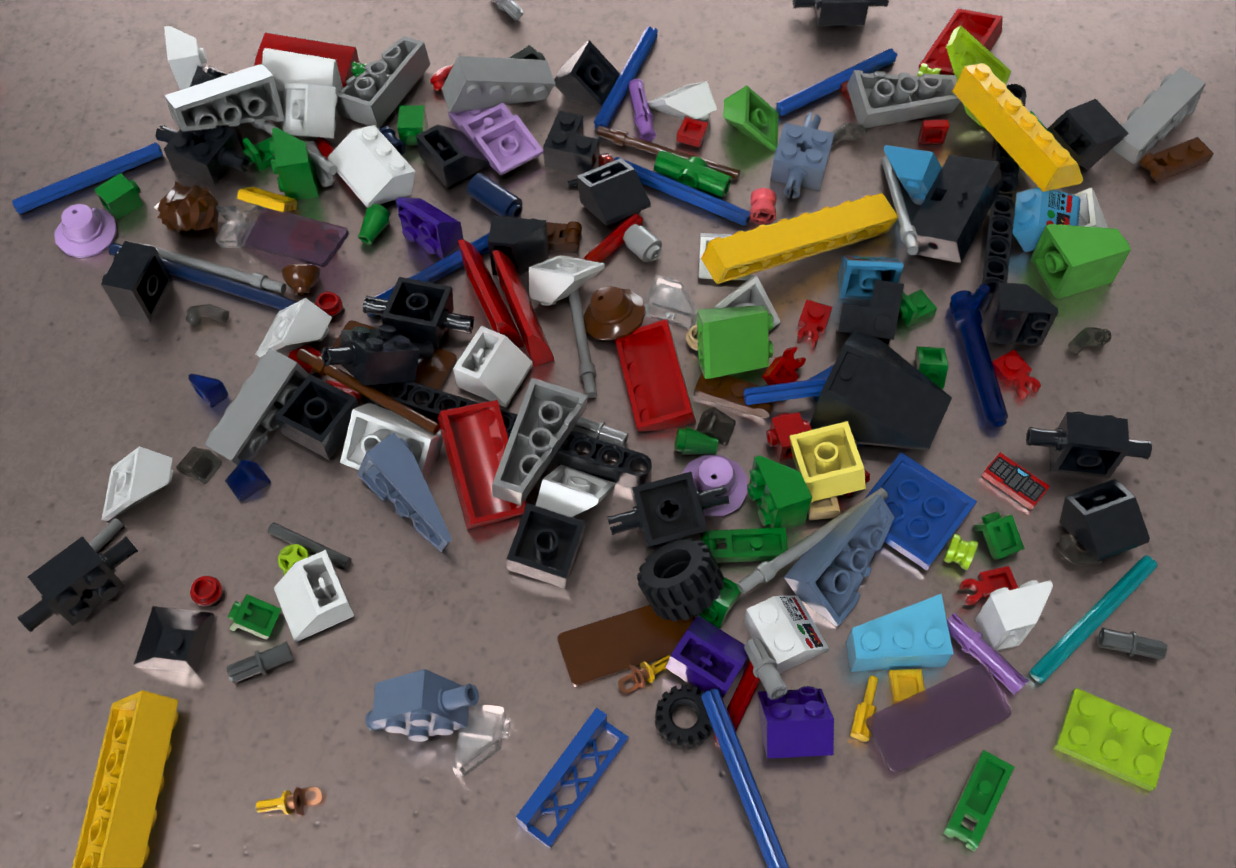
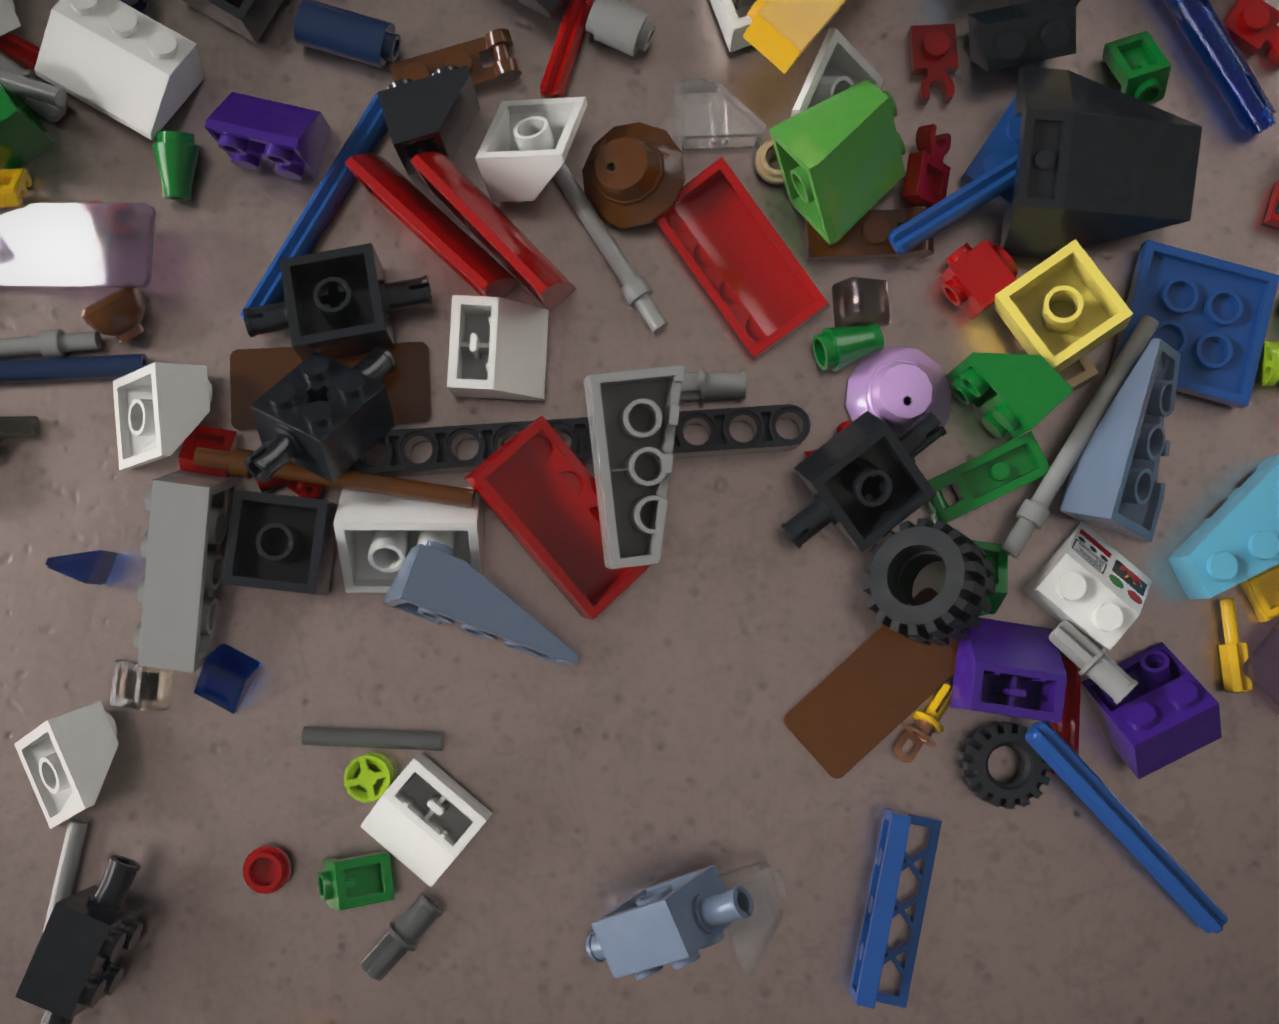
camera: 25 degrees left, 25 degrees up
black slope [133,606,215,674] -> none
red plate [315,291,343,317] -> none
black brick [506,503,585,589] -> none
white slope [536,465,615,517] -> none

